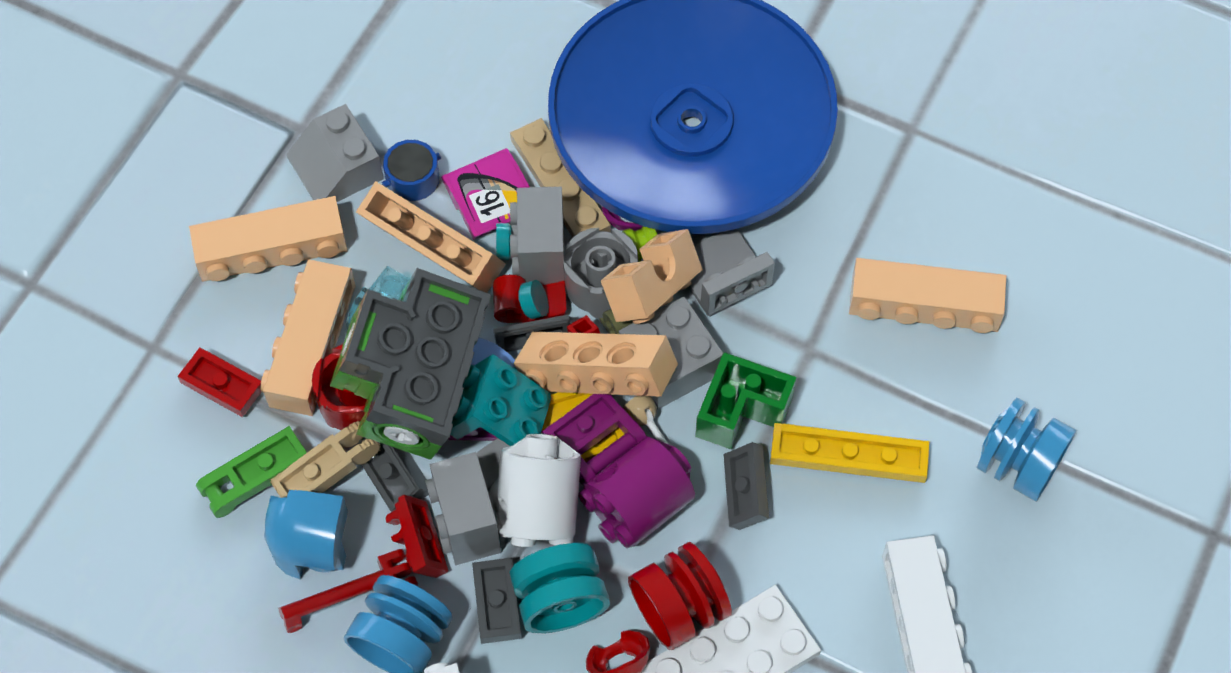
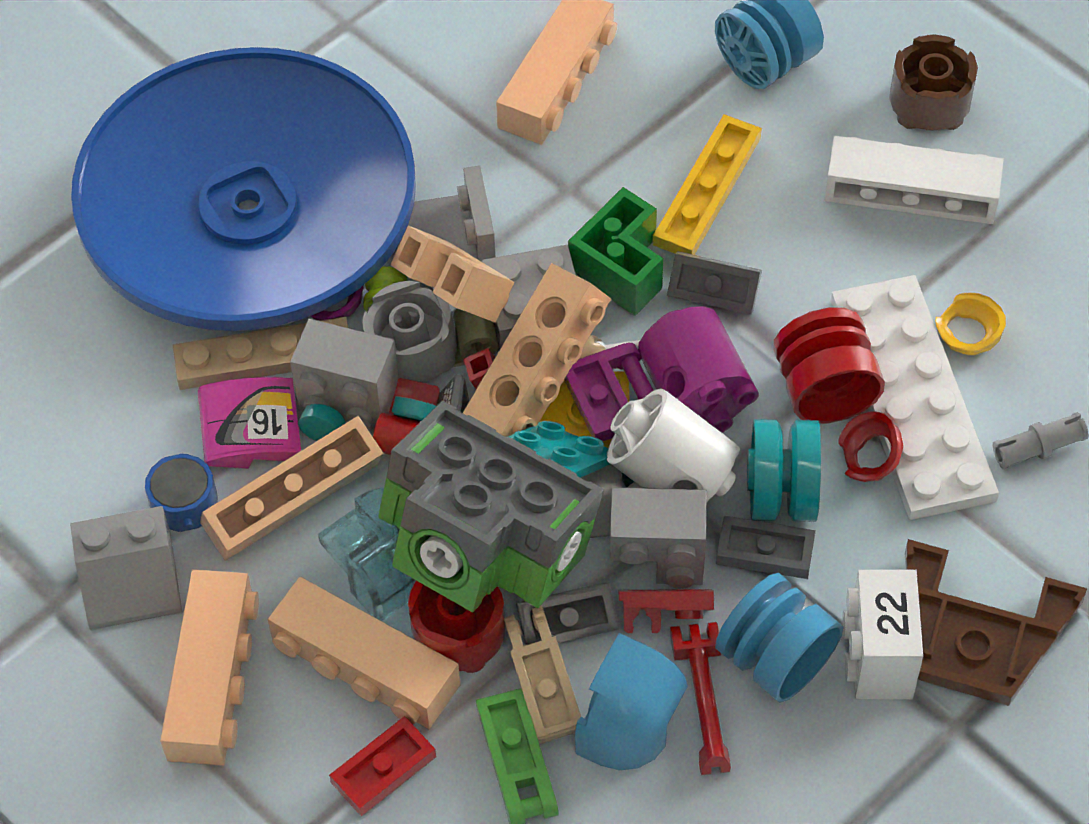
camera: 70 degrees left, 5 degrees down
none -> reddish brown brick [889,34,978,131]

